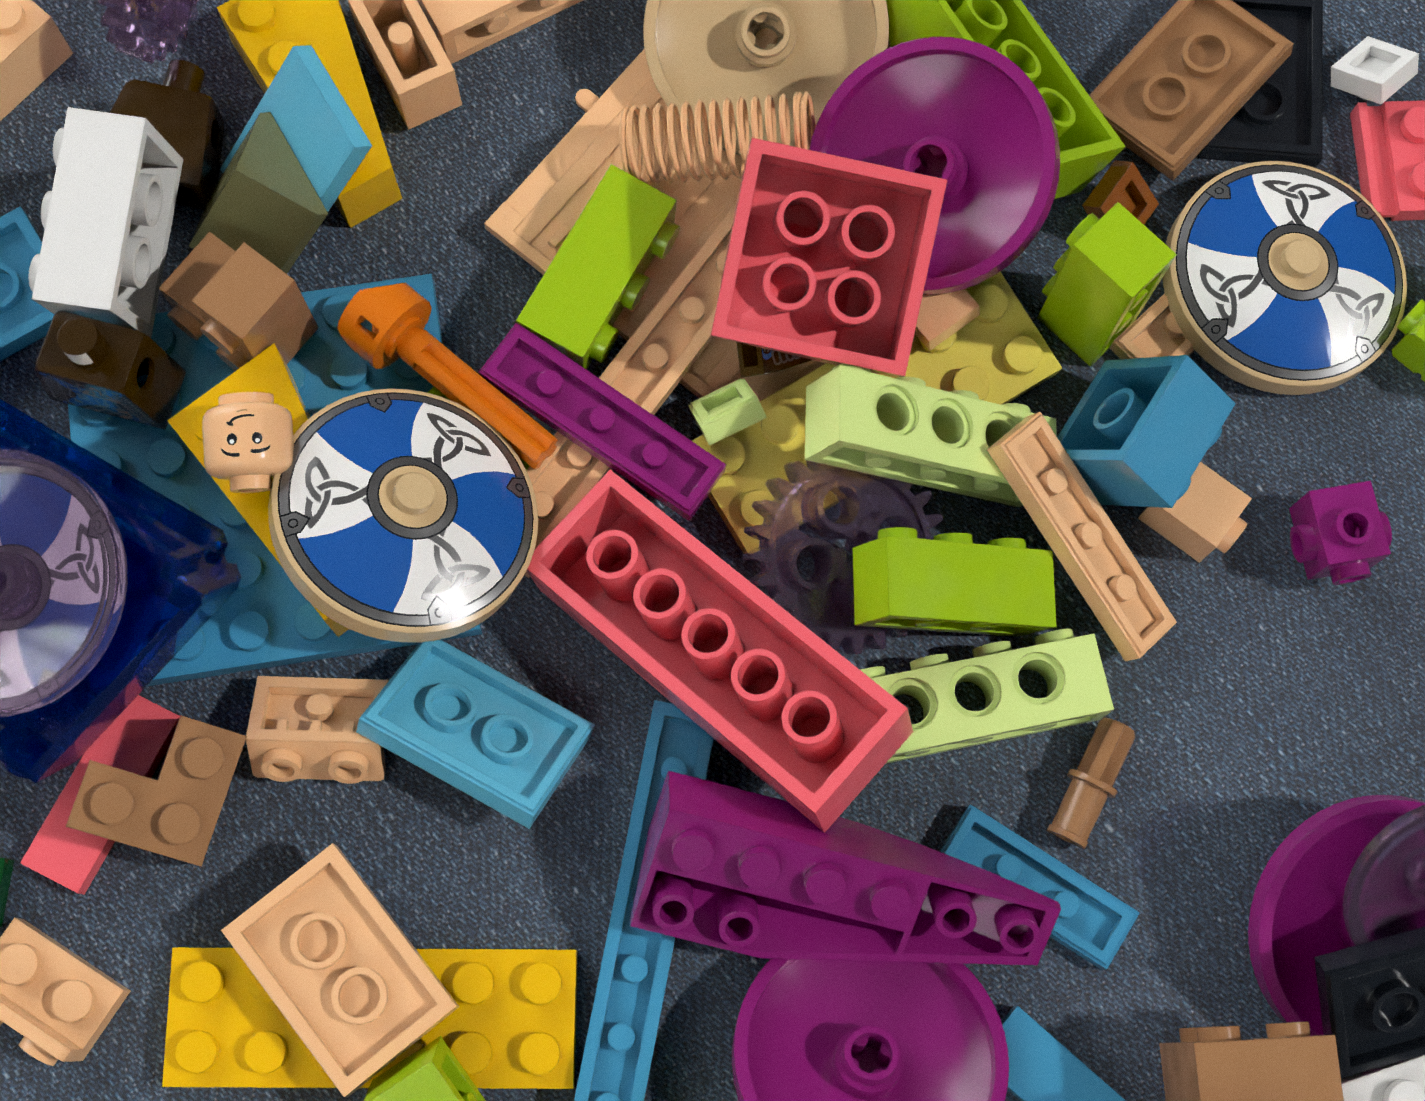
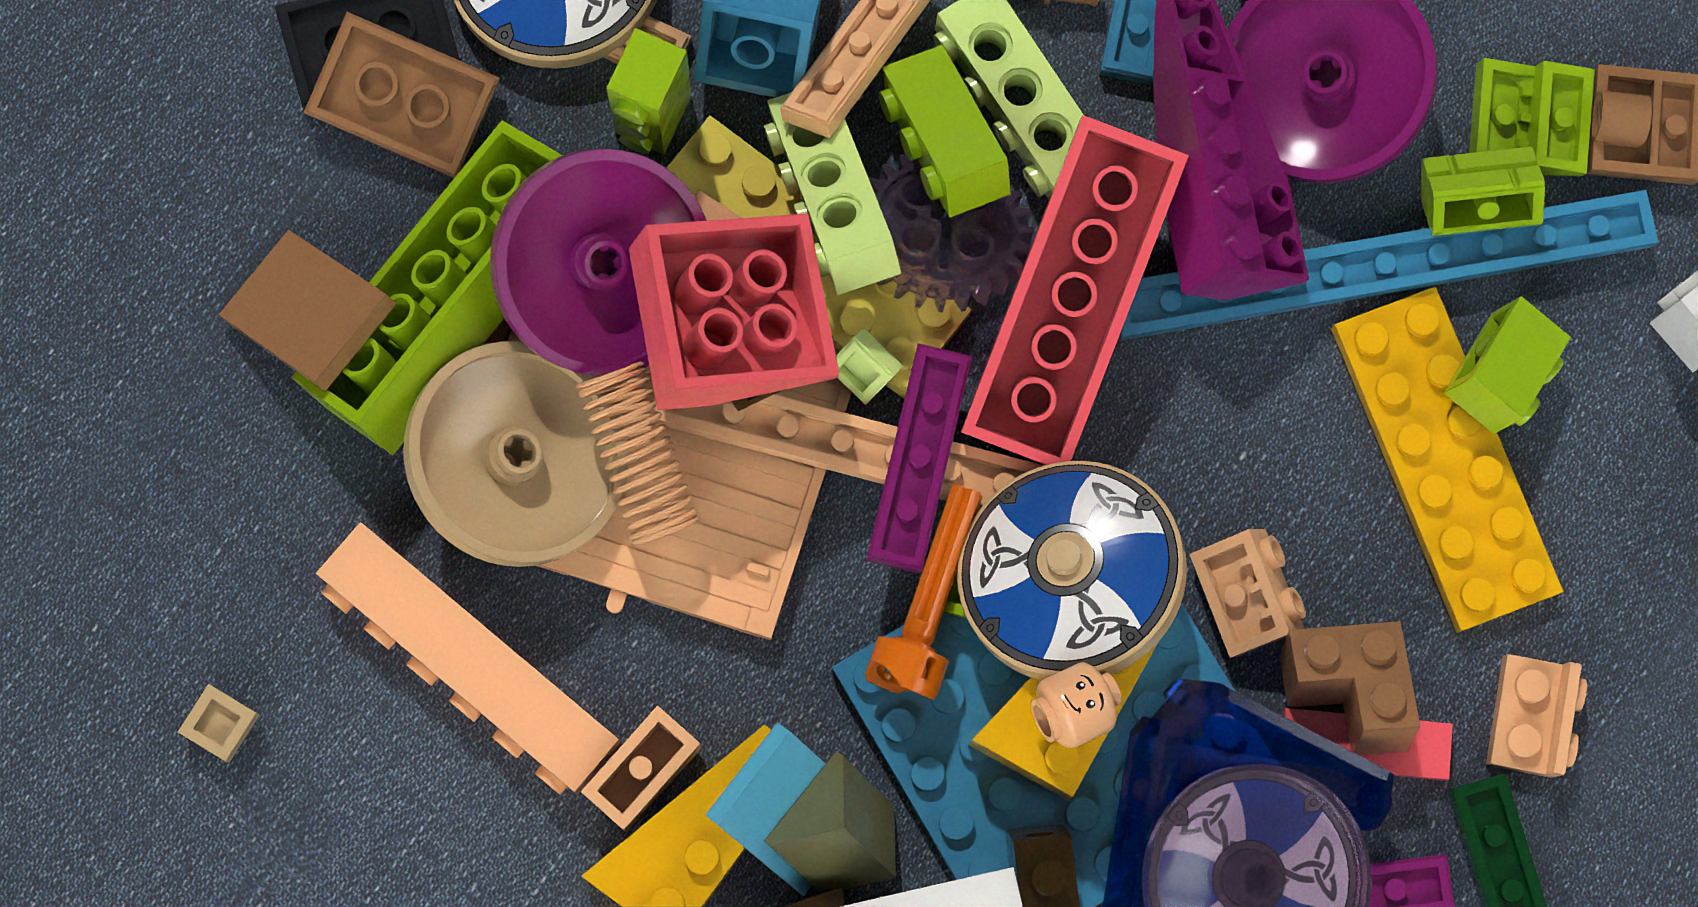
camera: 115 degrees left, 5 degrees up
medium nougat brick [159,232,319,371] -> none
light nougat plate [221,843,459,1097] -> none
medium azure tile [356,640,595,829] -> none
lime brick [516,164,680,370] -> none
dark orange plate [1082,160,1159,224] -> none

